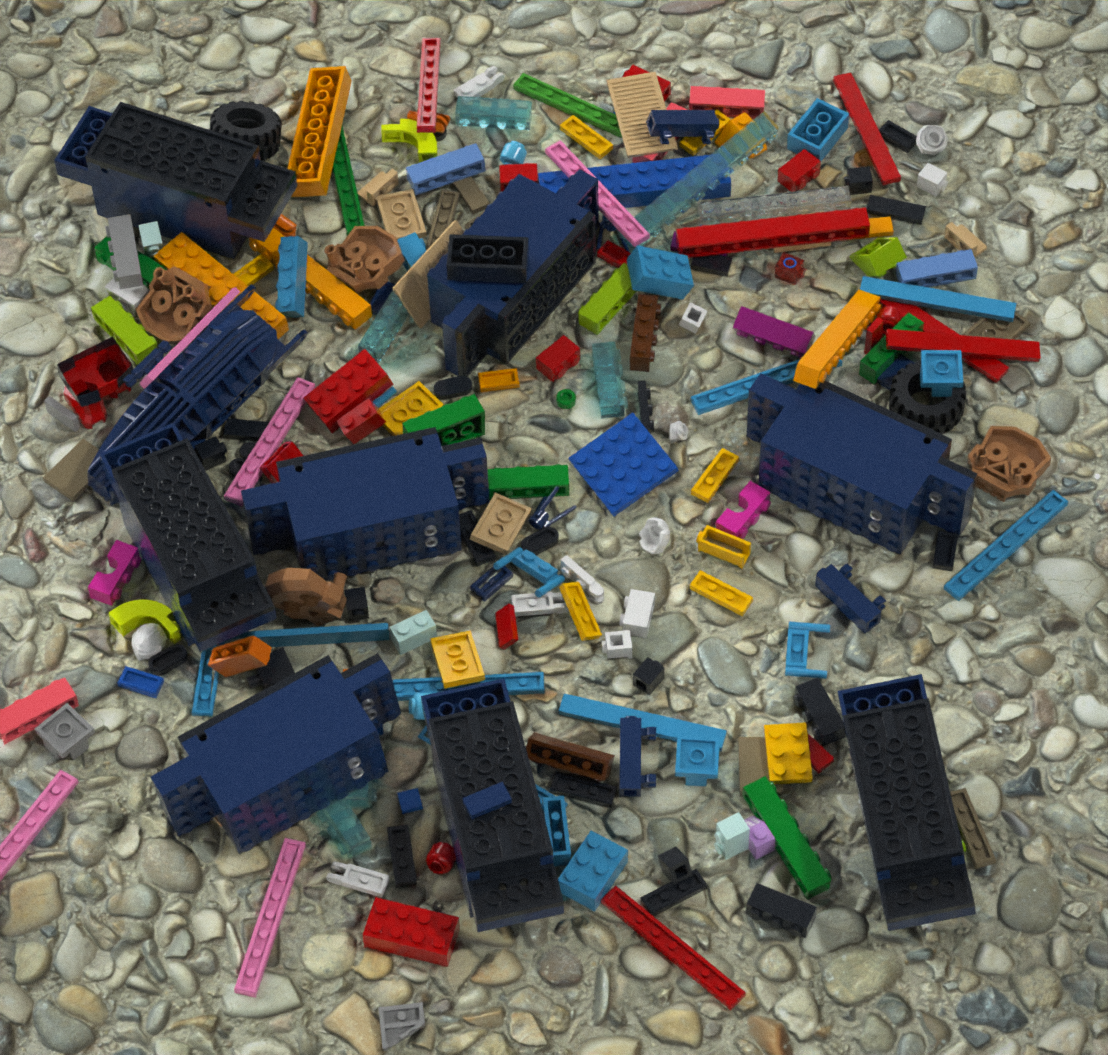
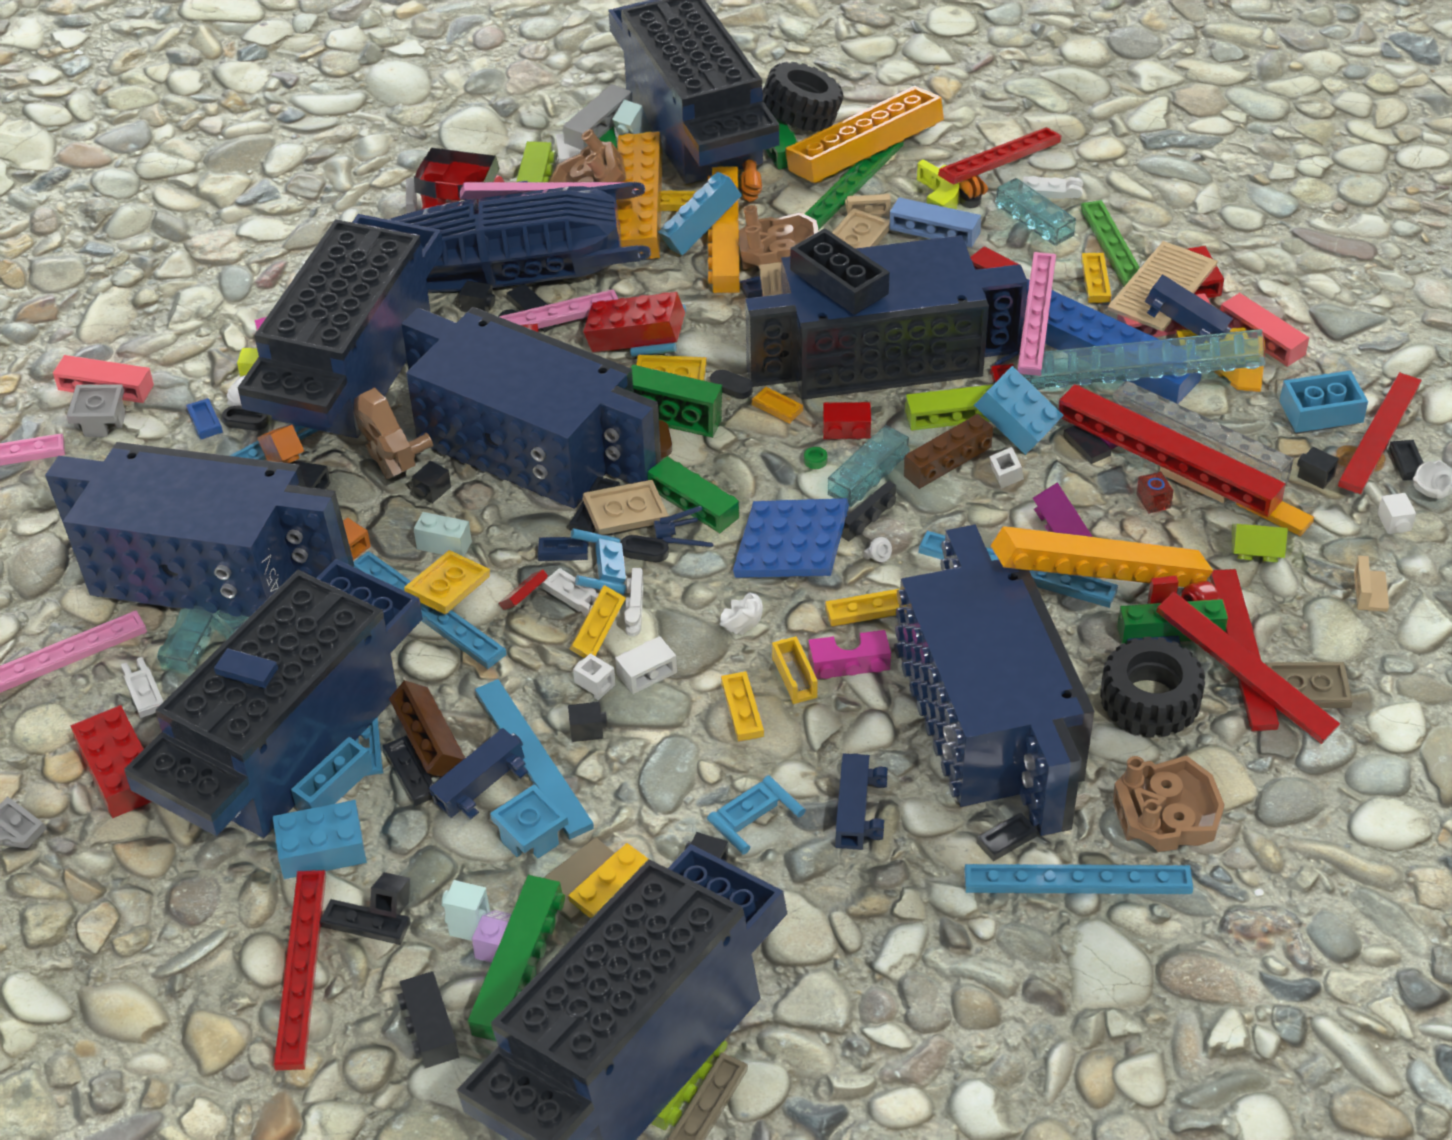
camera: 45 degrees right, 10 degrees down
dark azure tile [223,623,390,647] -> none
red brick [336,398,386,444] -> none
clear light blue brick [358,290,409,363] -> none
medium azure head [500,141,527,165] -> none
red brick [777,149,821,194] -> none
dark azure tile [860,276,1017,322] -> none
black tile [866,195,926,225] -> none
medium blue brick [896,249,978,288] -> none
dark azure panel [920,350,963,397] -> none

